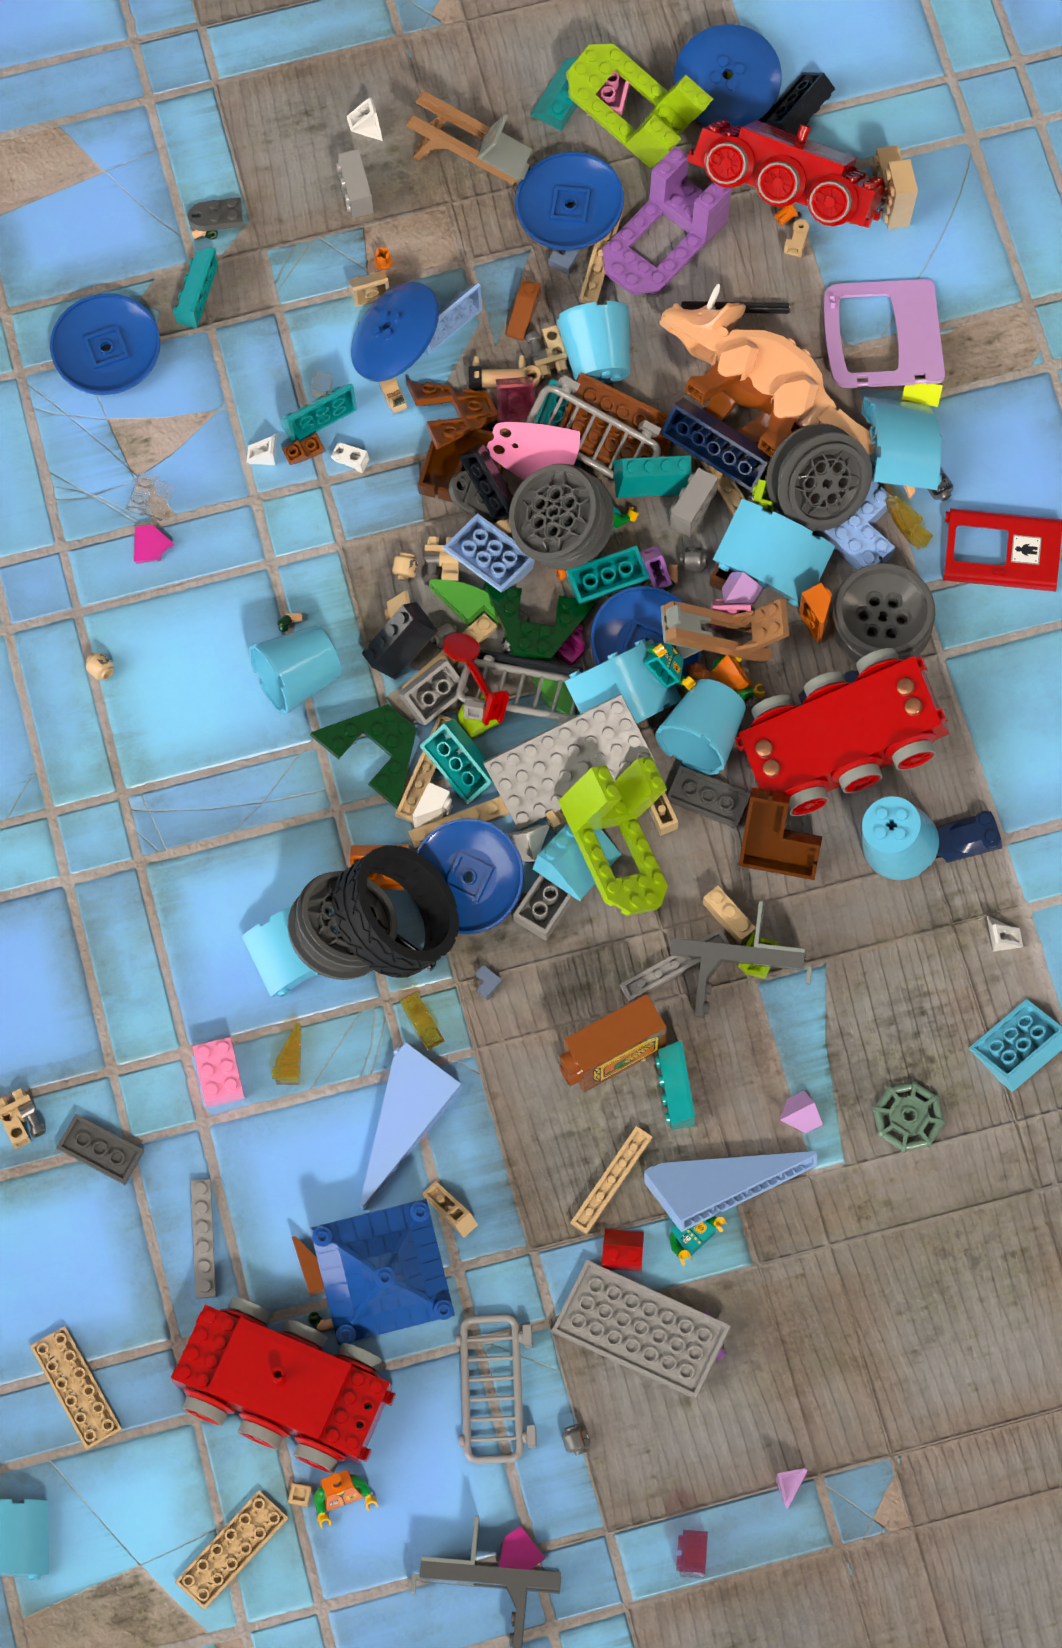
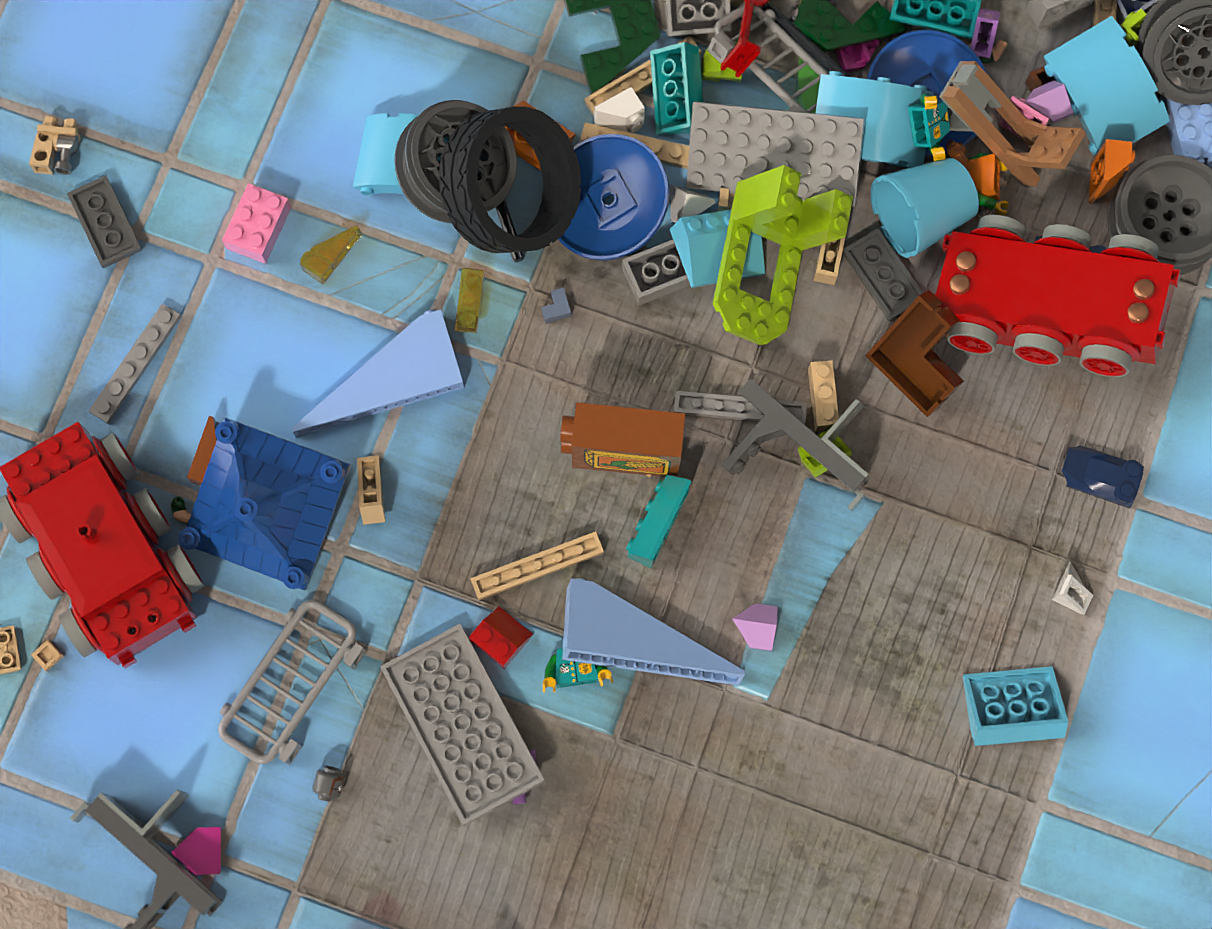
camera: 30 degrees right, 5 degrees up
torso [313,1470,378,1528] -> none
flat silver head [680,547,708,572] -> none
medium azure cone [862,796,939,880] -> none
sand green plate [872,1081,946,1153] -> none

